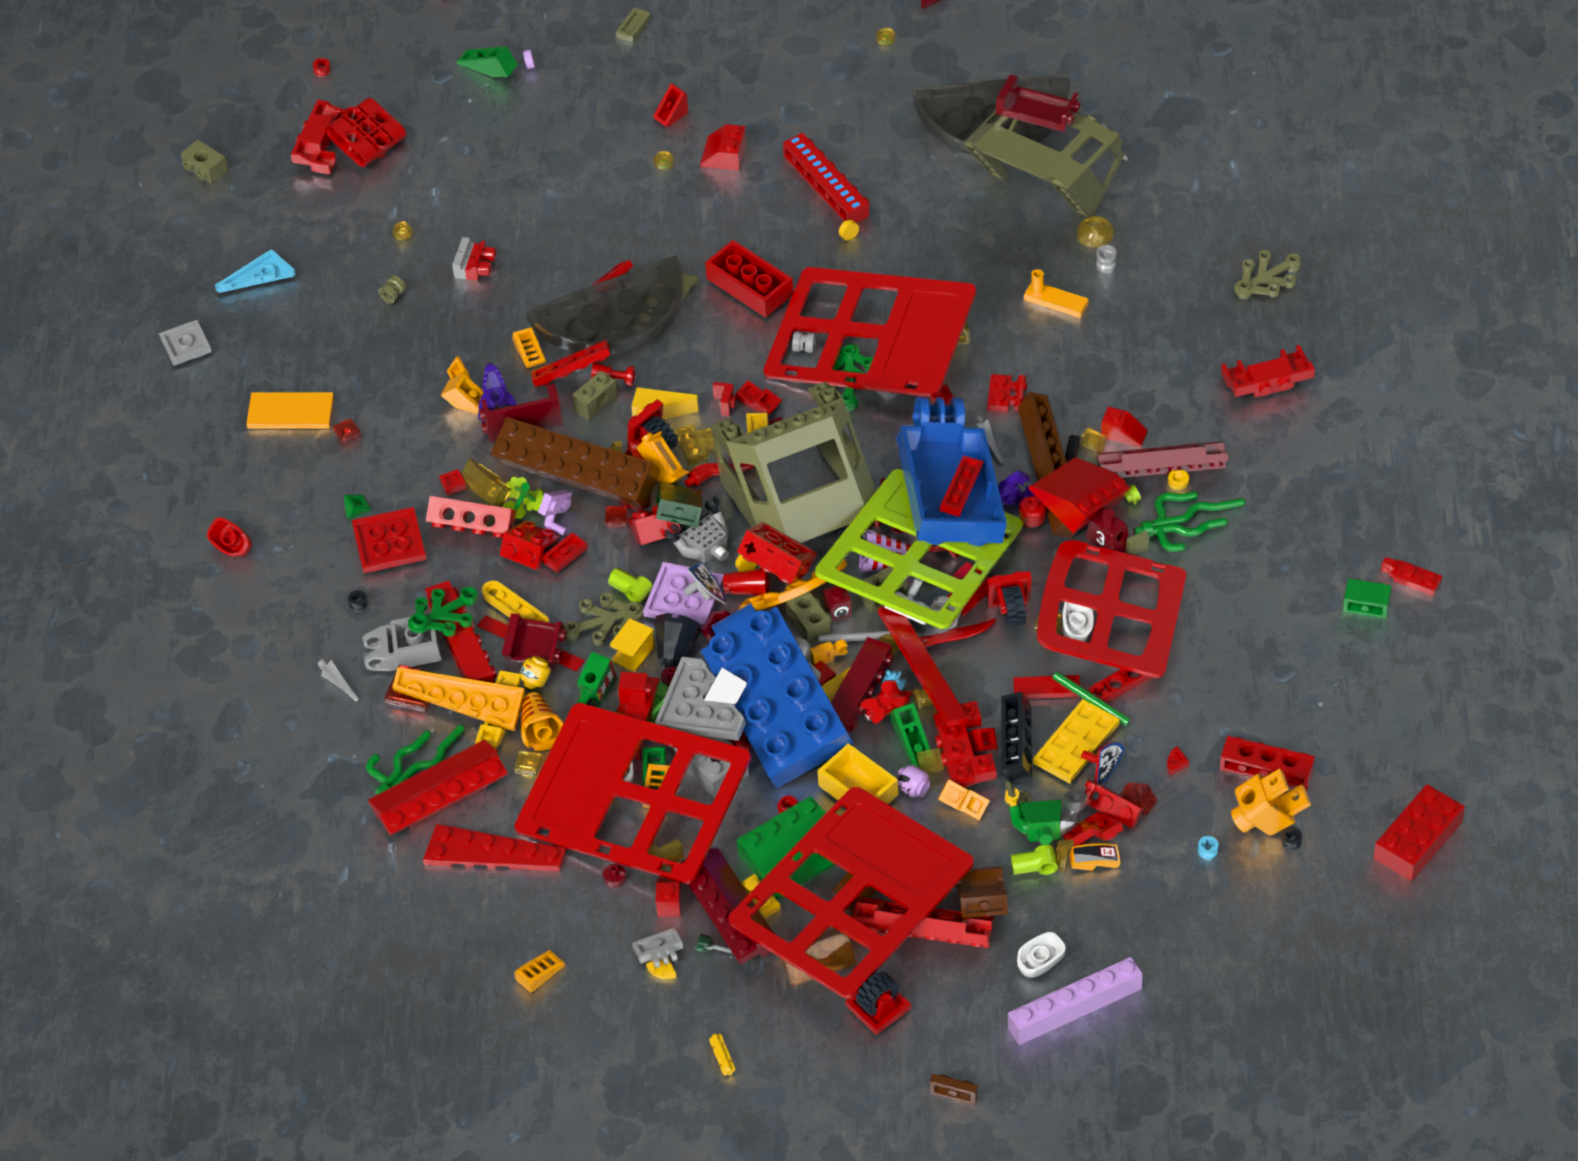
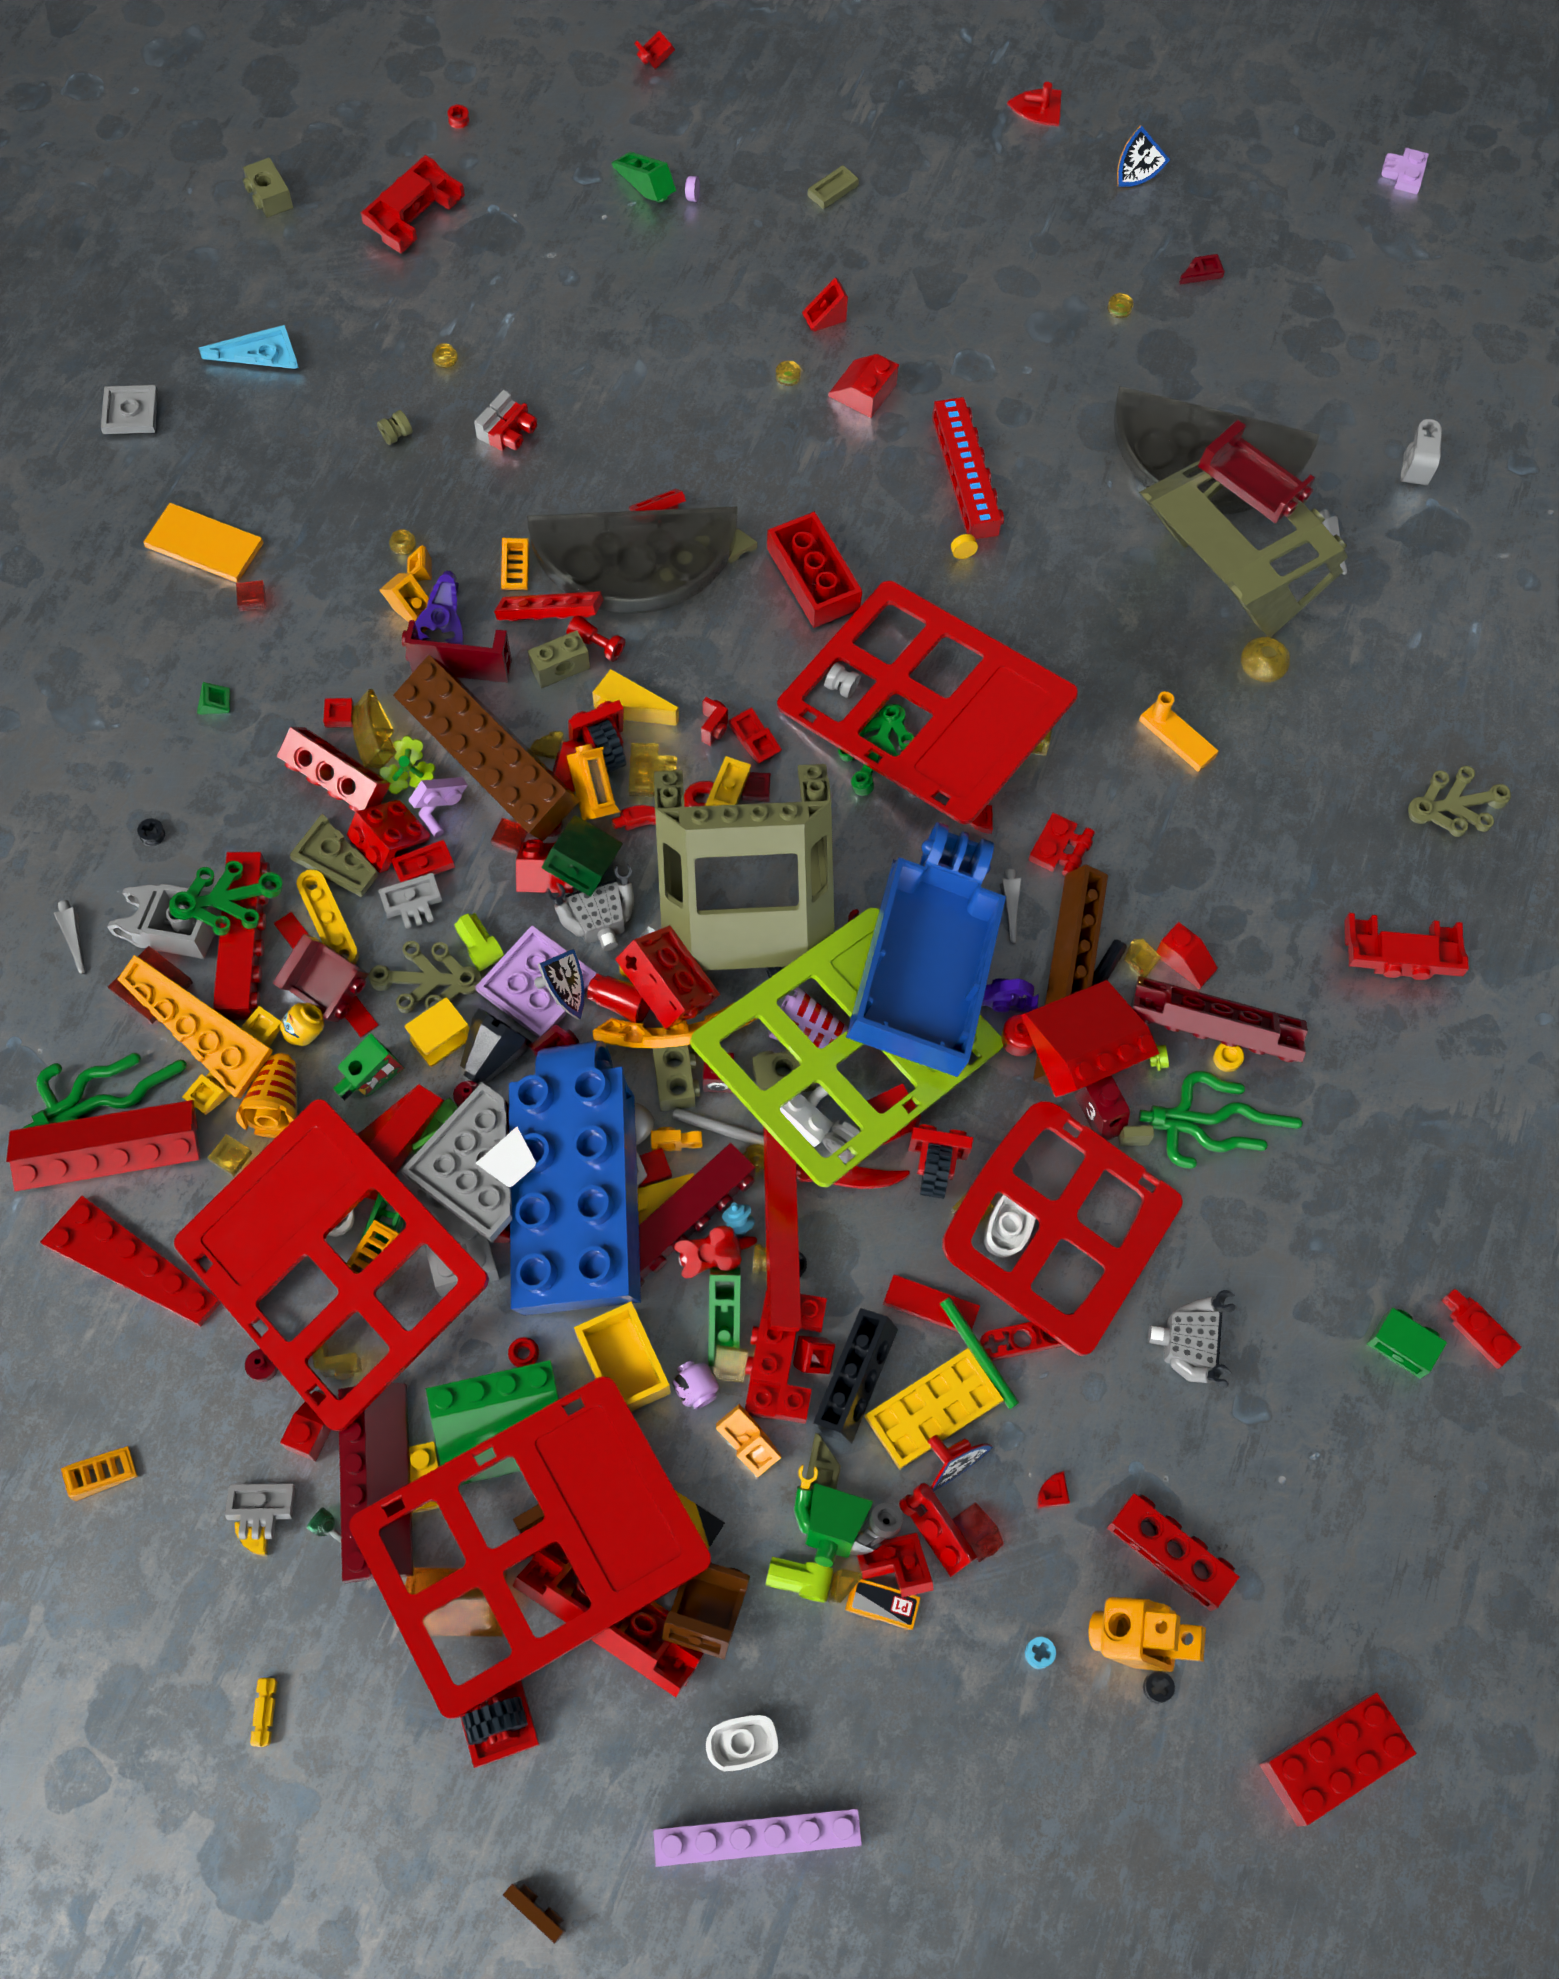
camera: 15 degrees right, 15 degrees up
red piece [207,517,253,557] -> none
red connector [325,97,406,167] -> none
red plate [352,507,426,573] -> none
red brick [618,672,652,704] -> none
red plate [939,455,984,517] -> none
light grey wheel [1096,245,1117,273] -> none
none -> olive wing [290,813,378,897]
none -> light grey hinge [378,873,442,929]
none -> clear yellow plate [389,529,416,555]
none -> light grey torso [1148,1290,1236,1388]
none -> light grey piece [1400,419,1442,485]

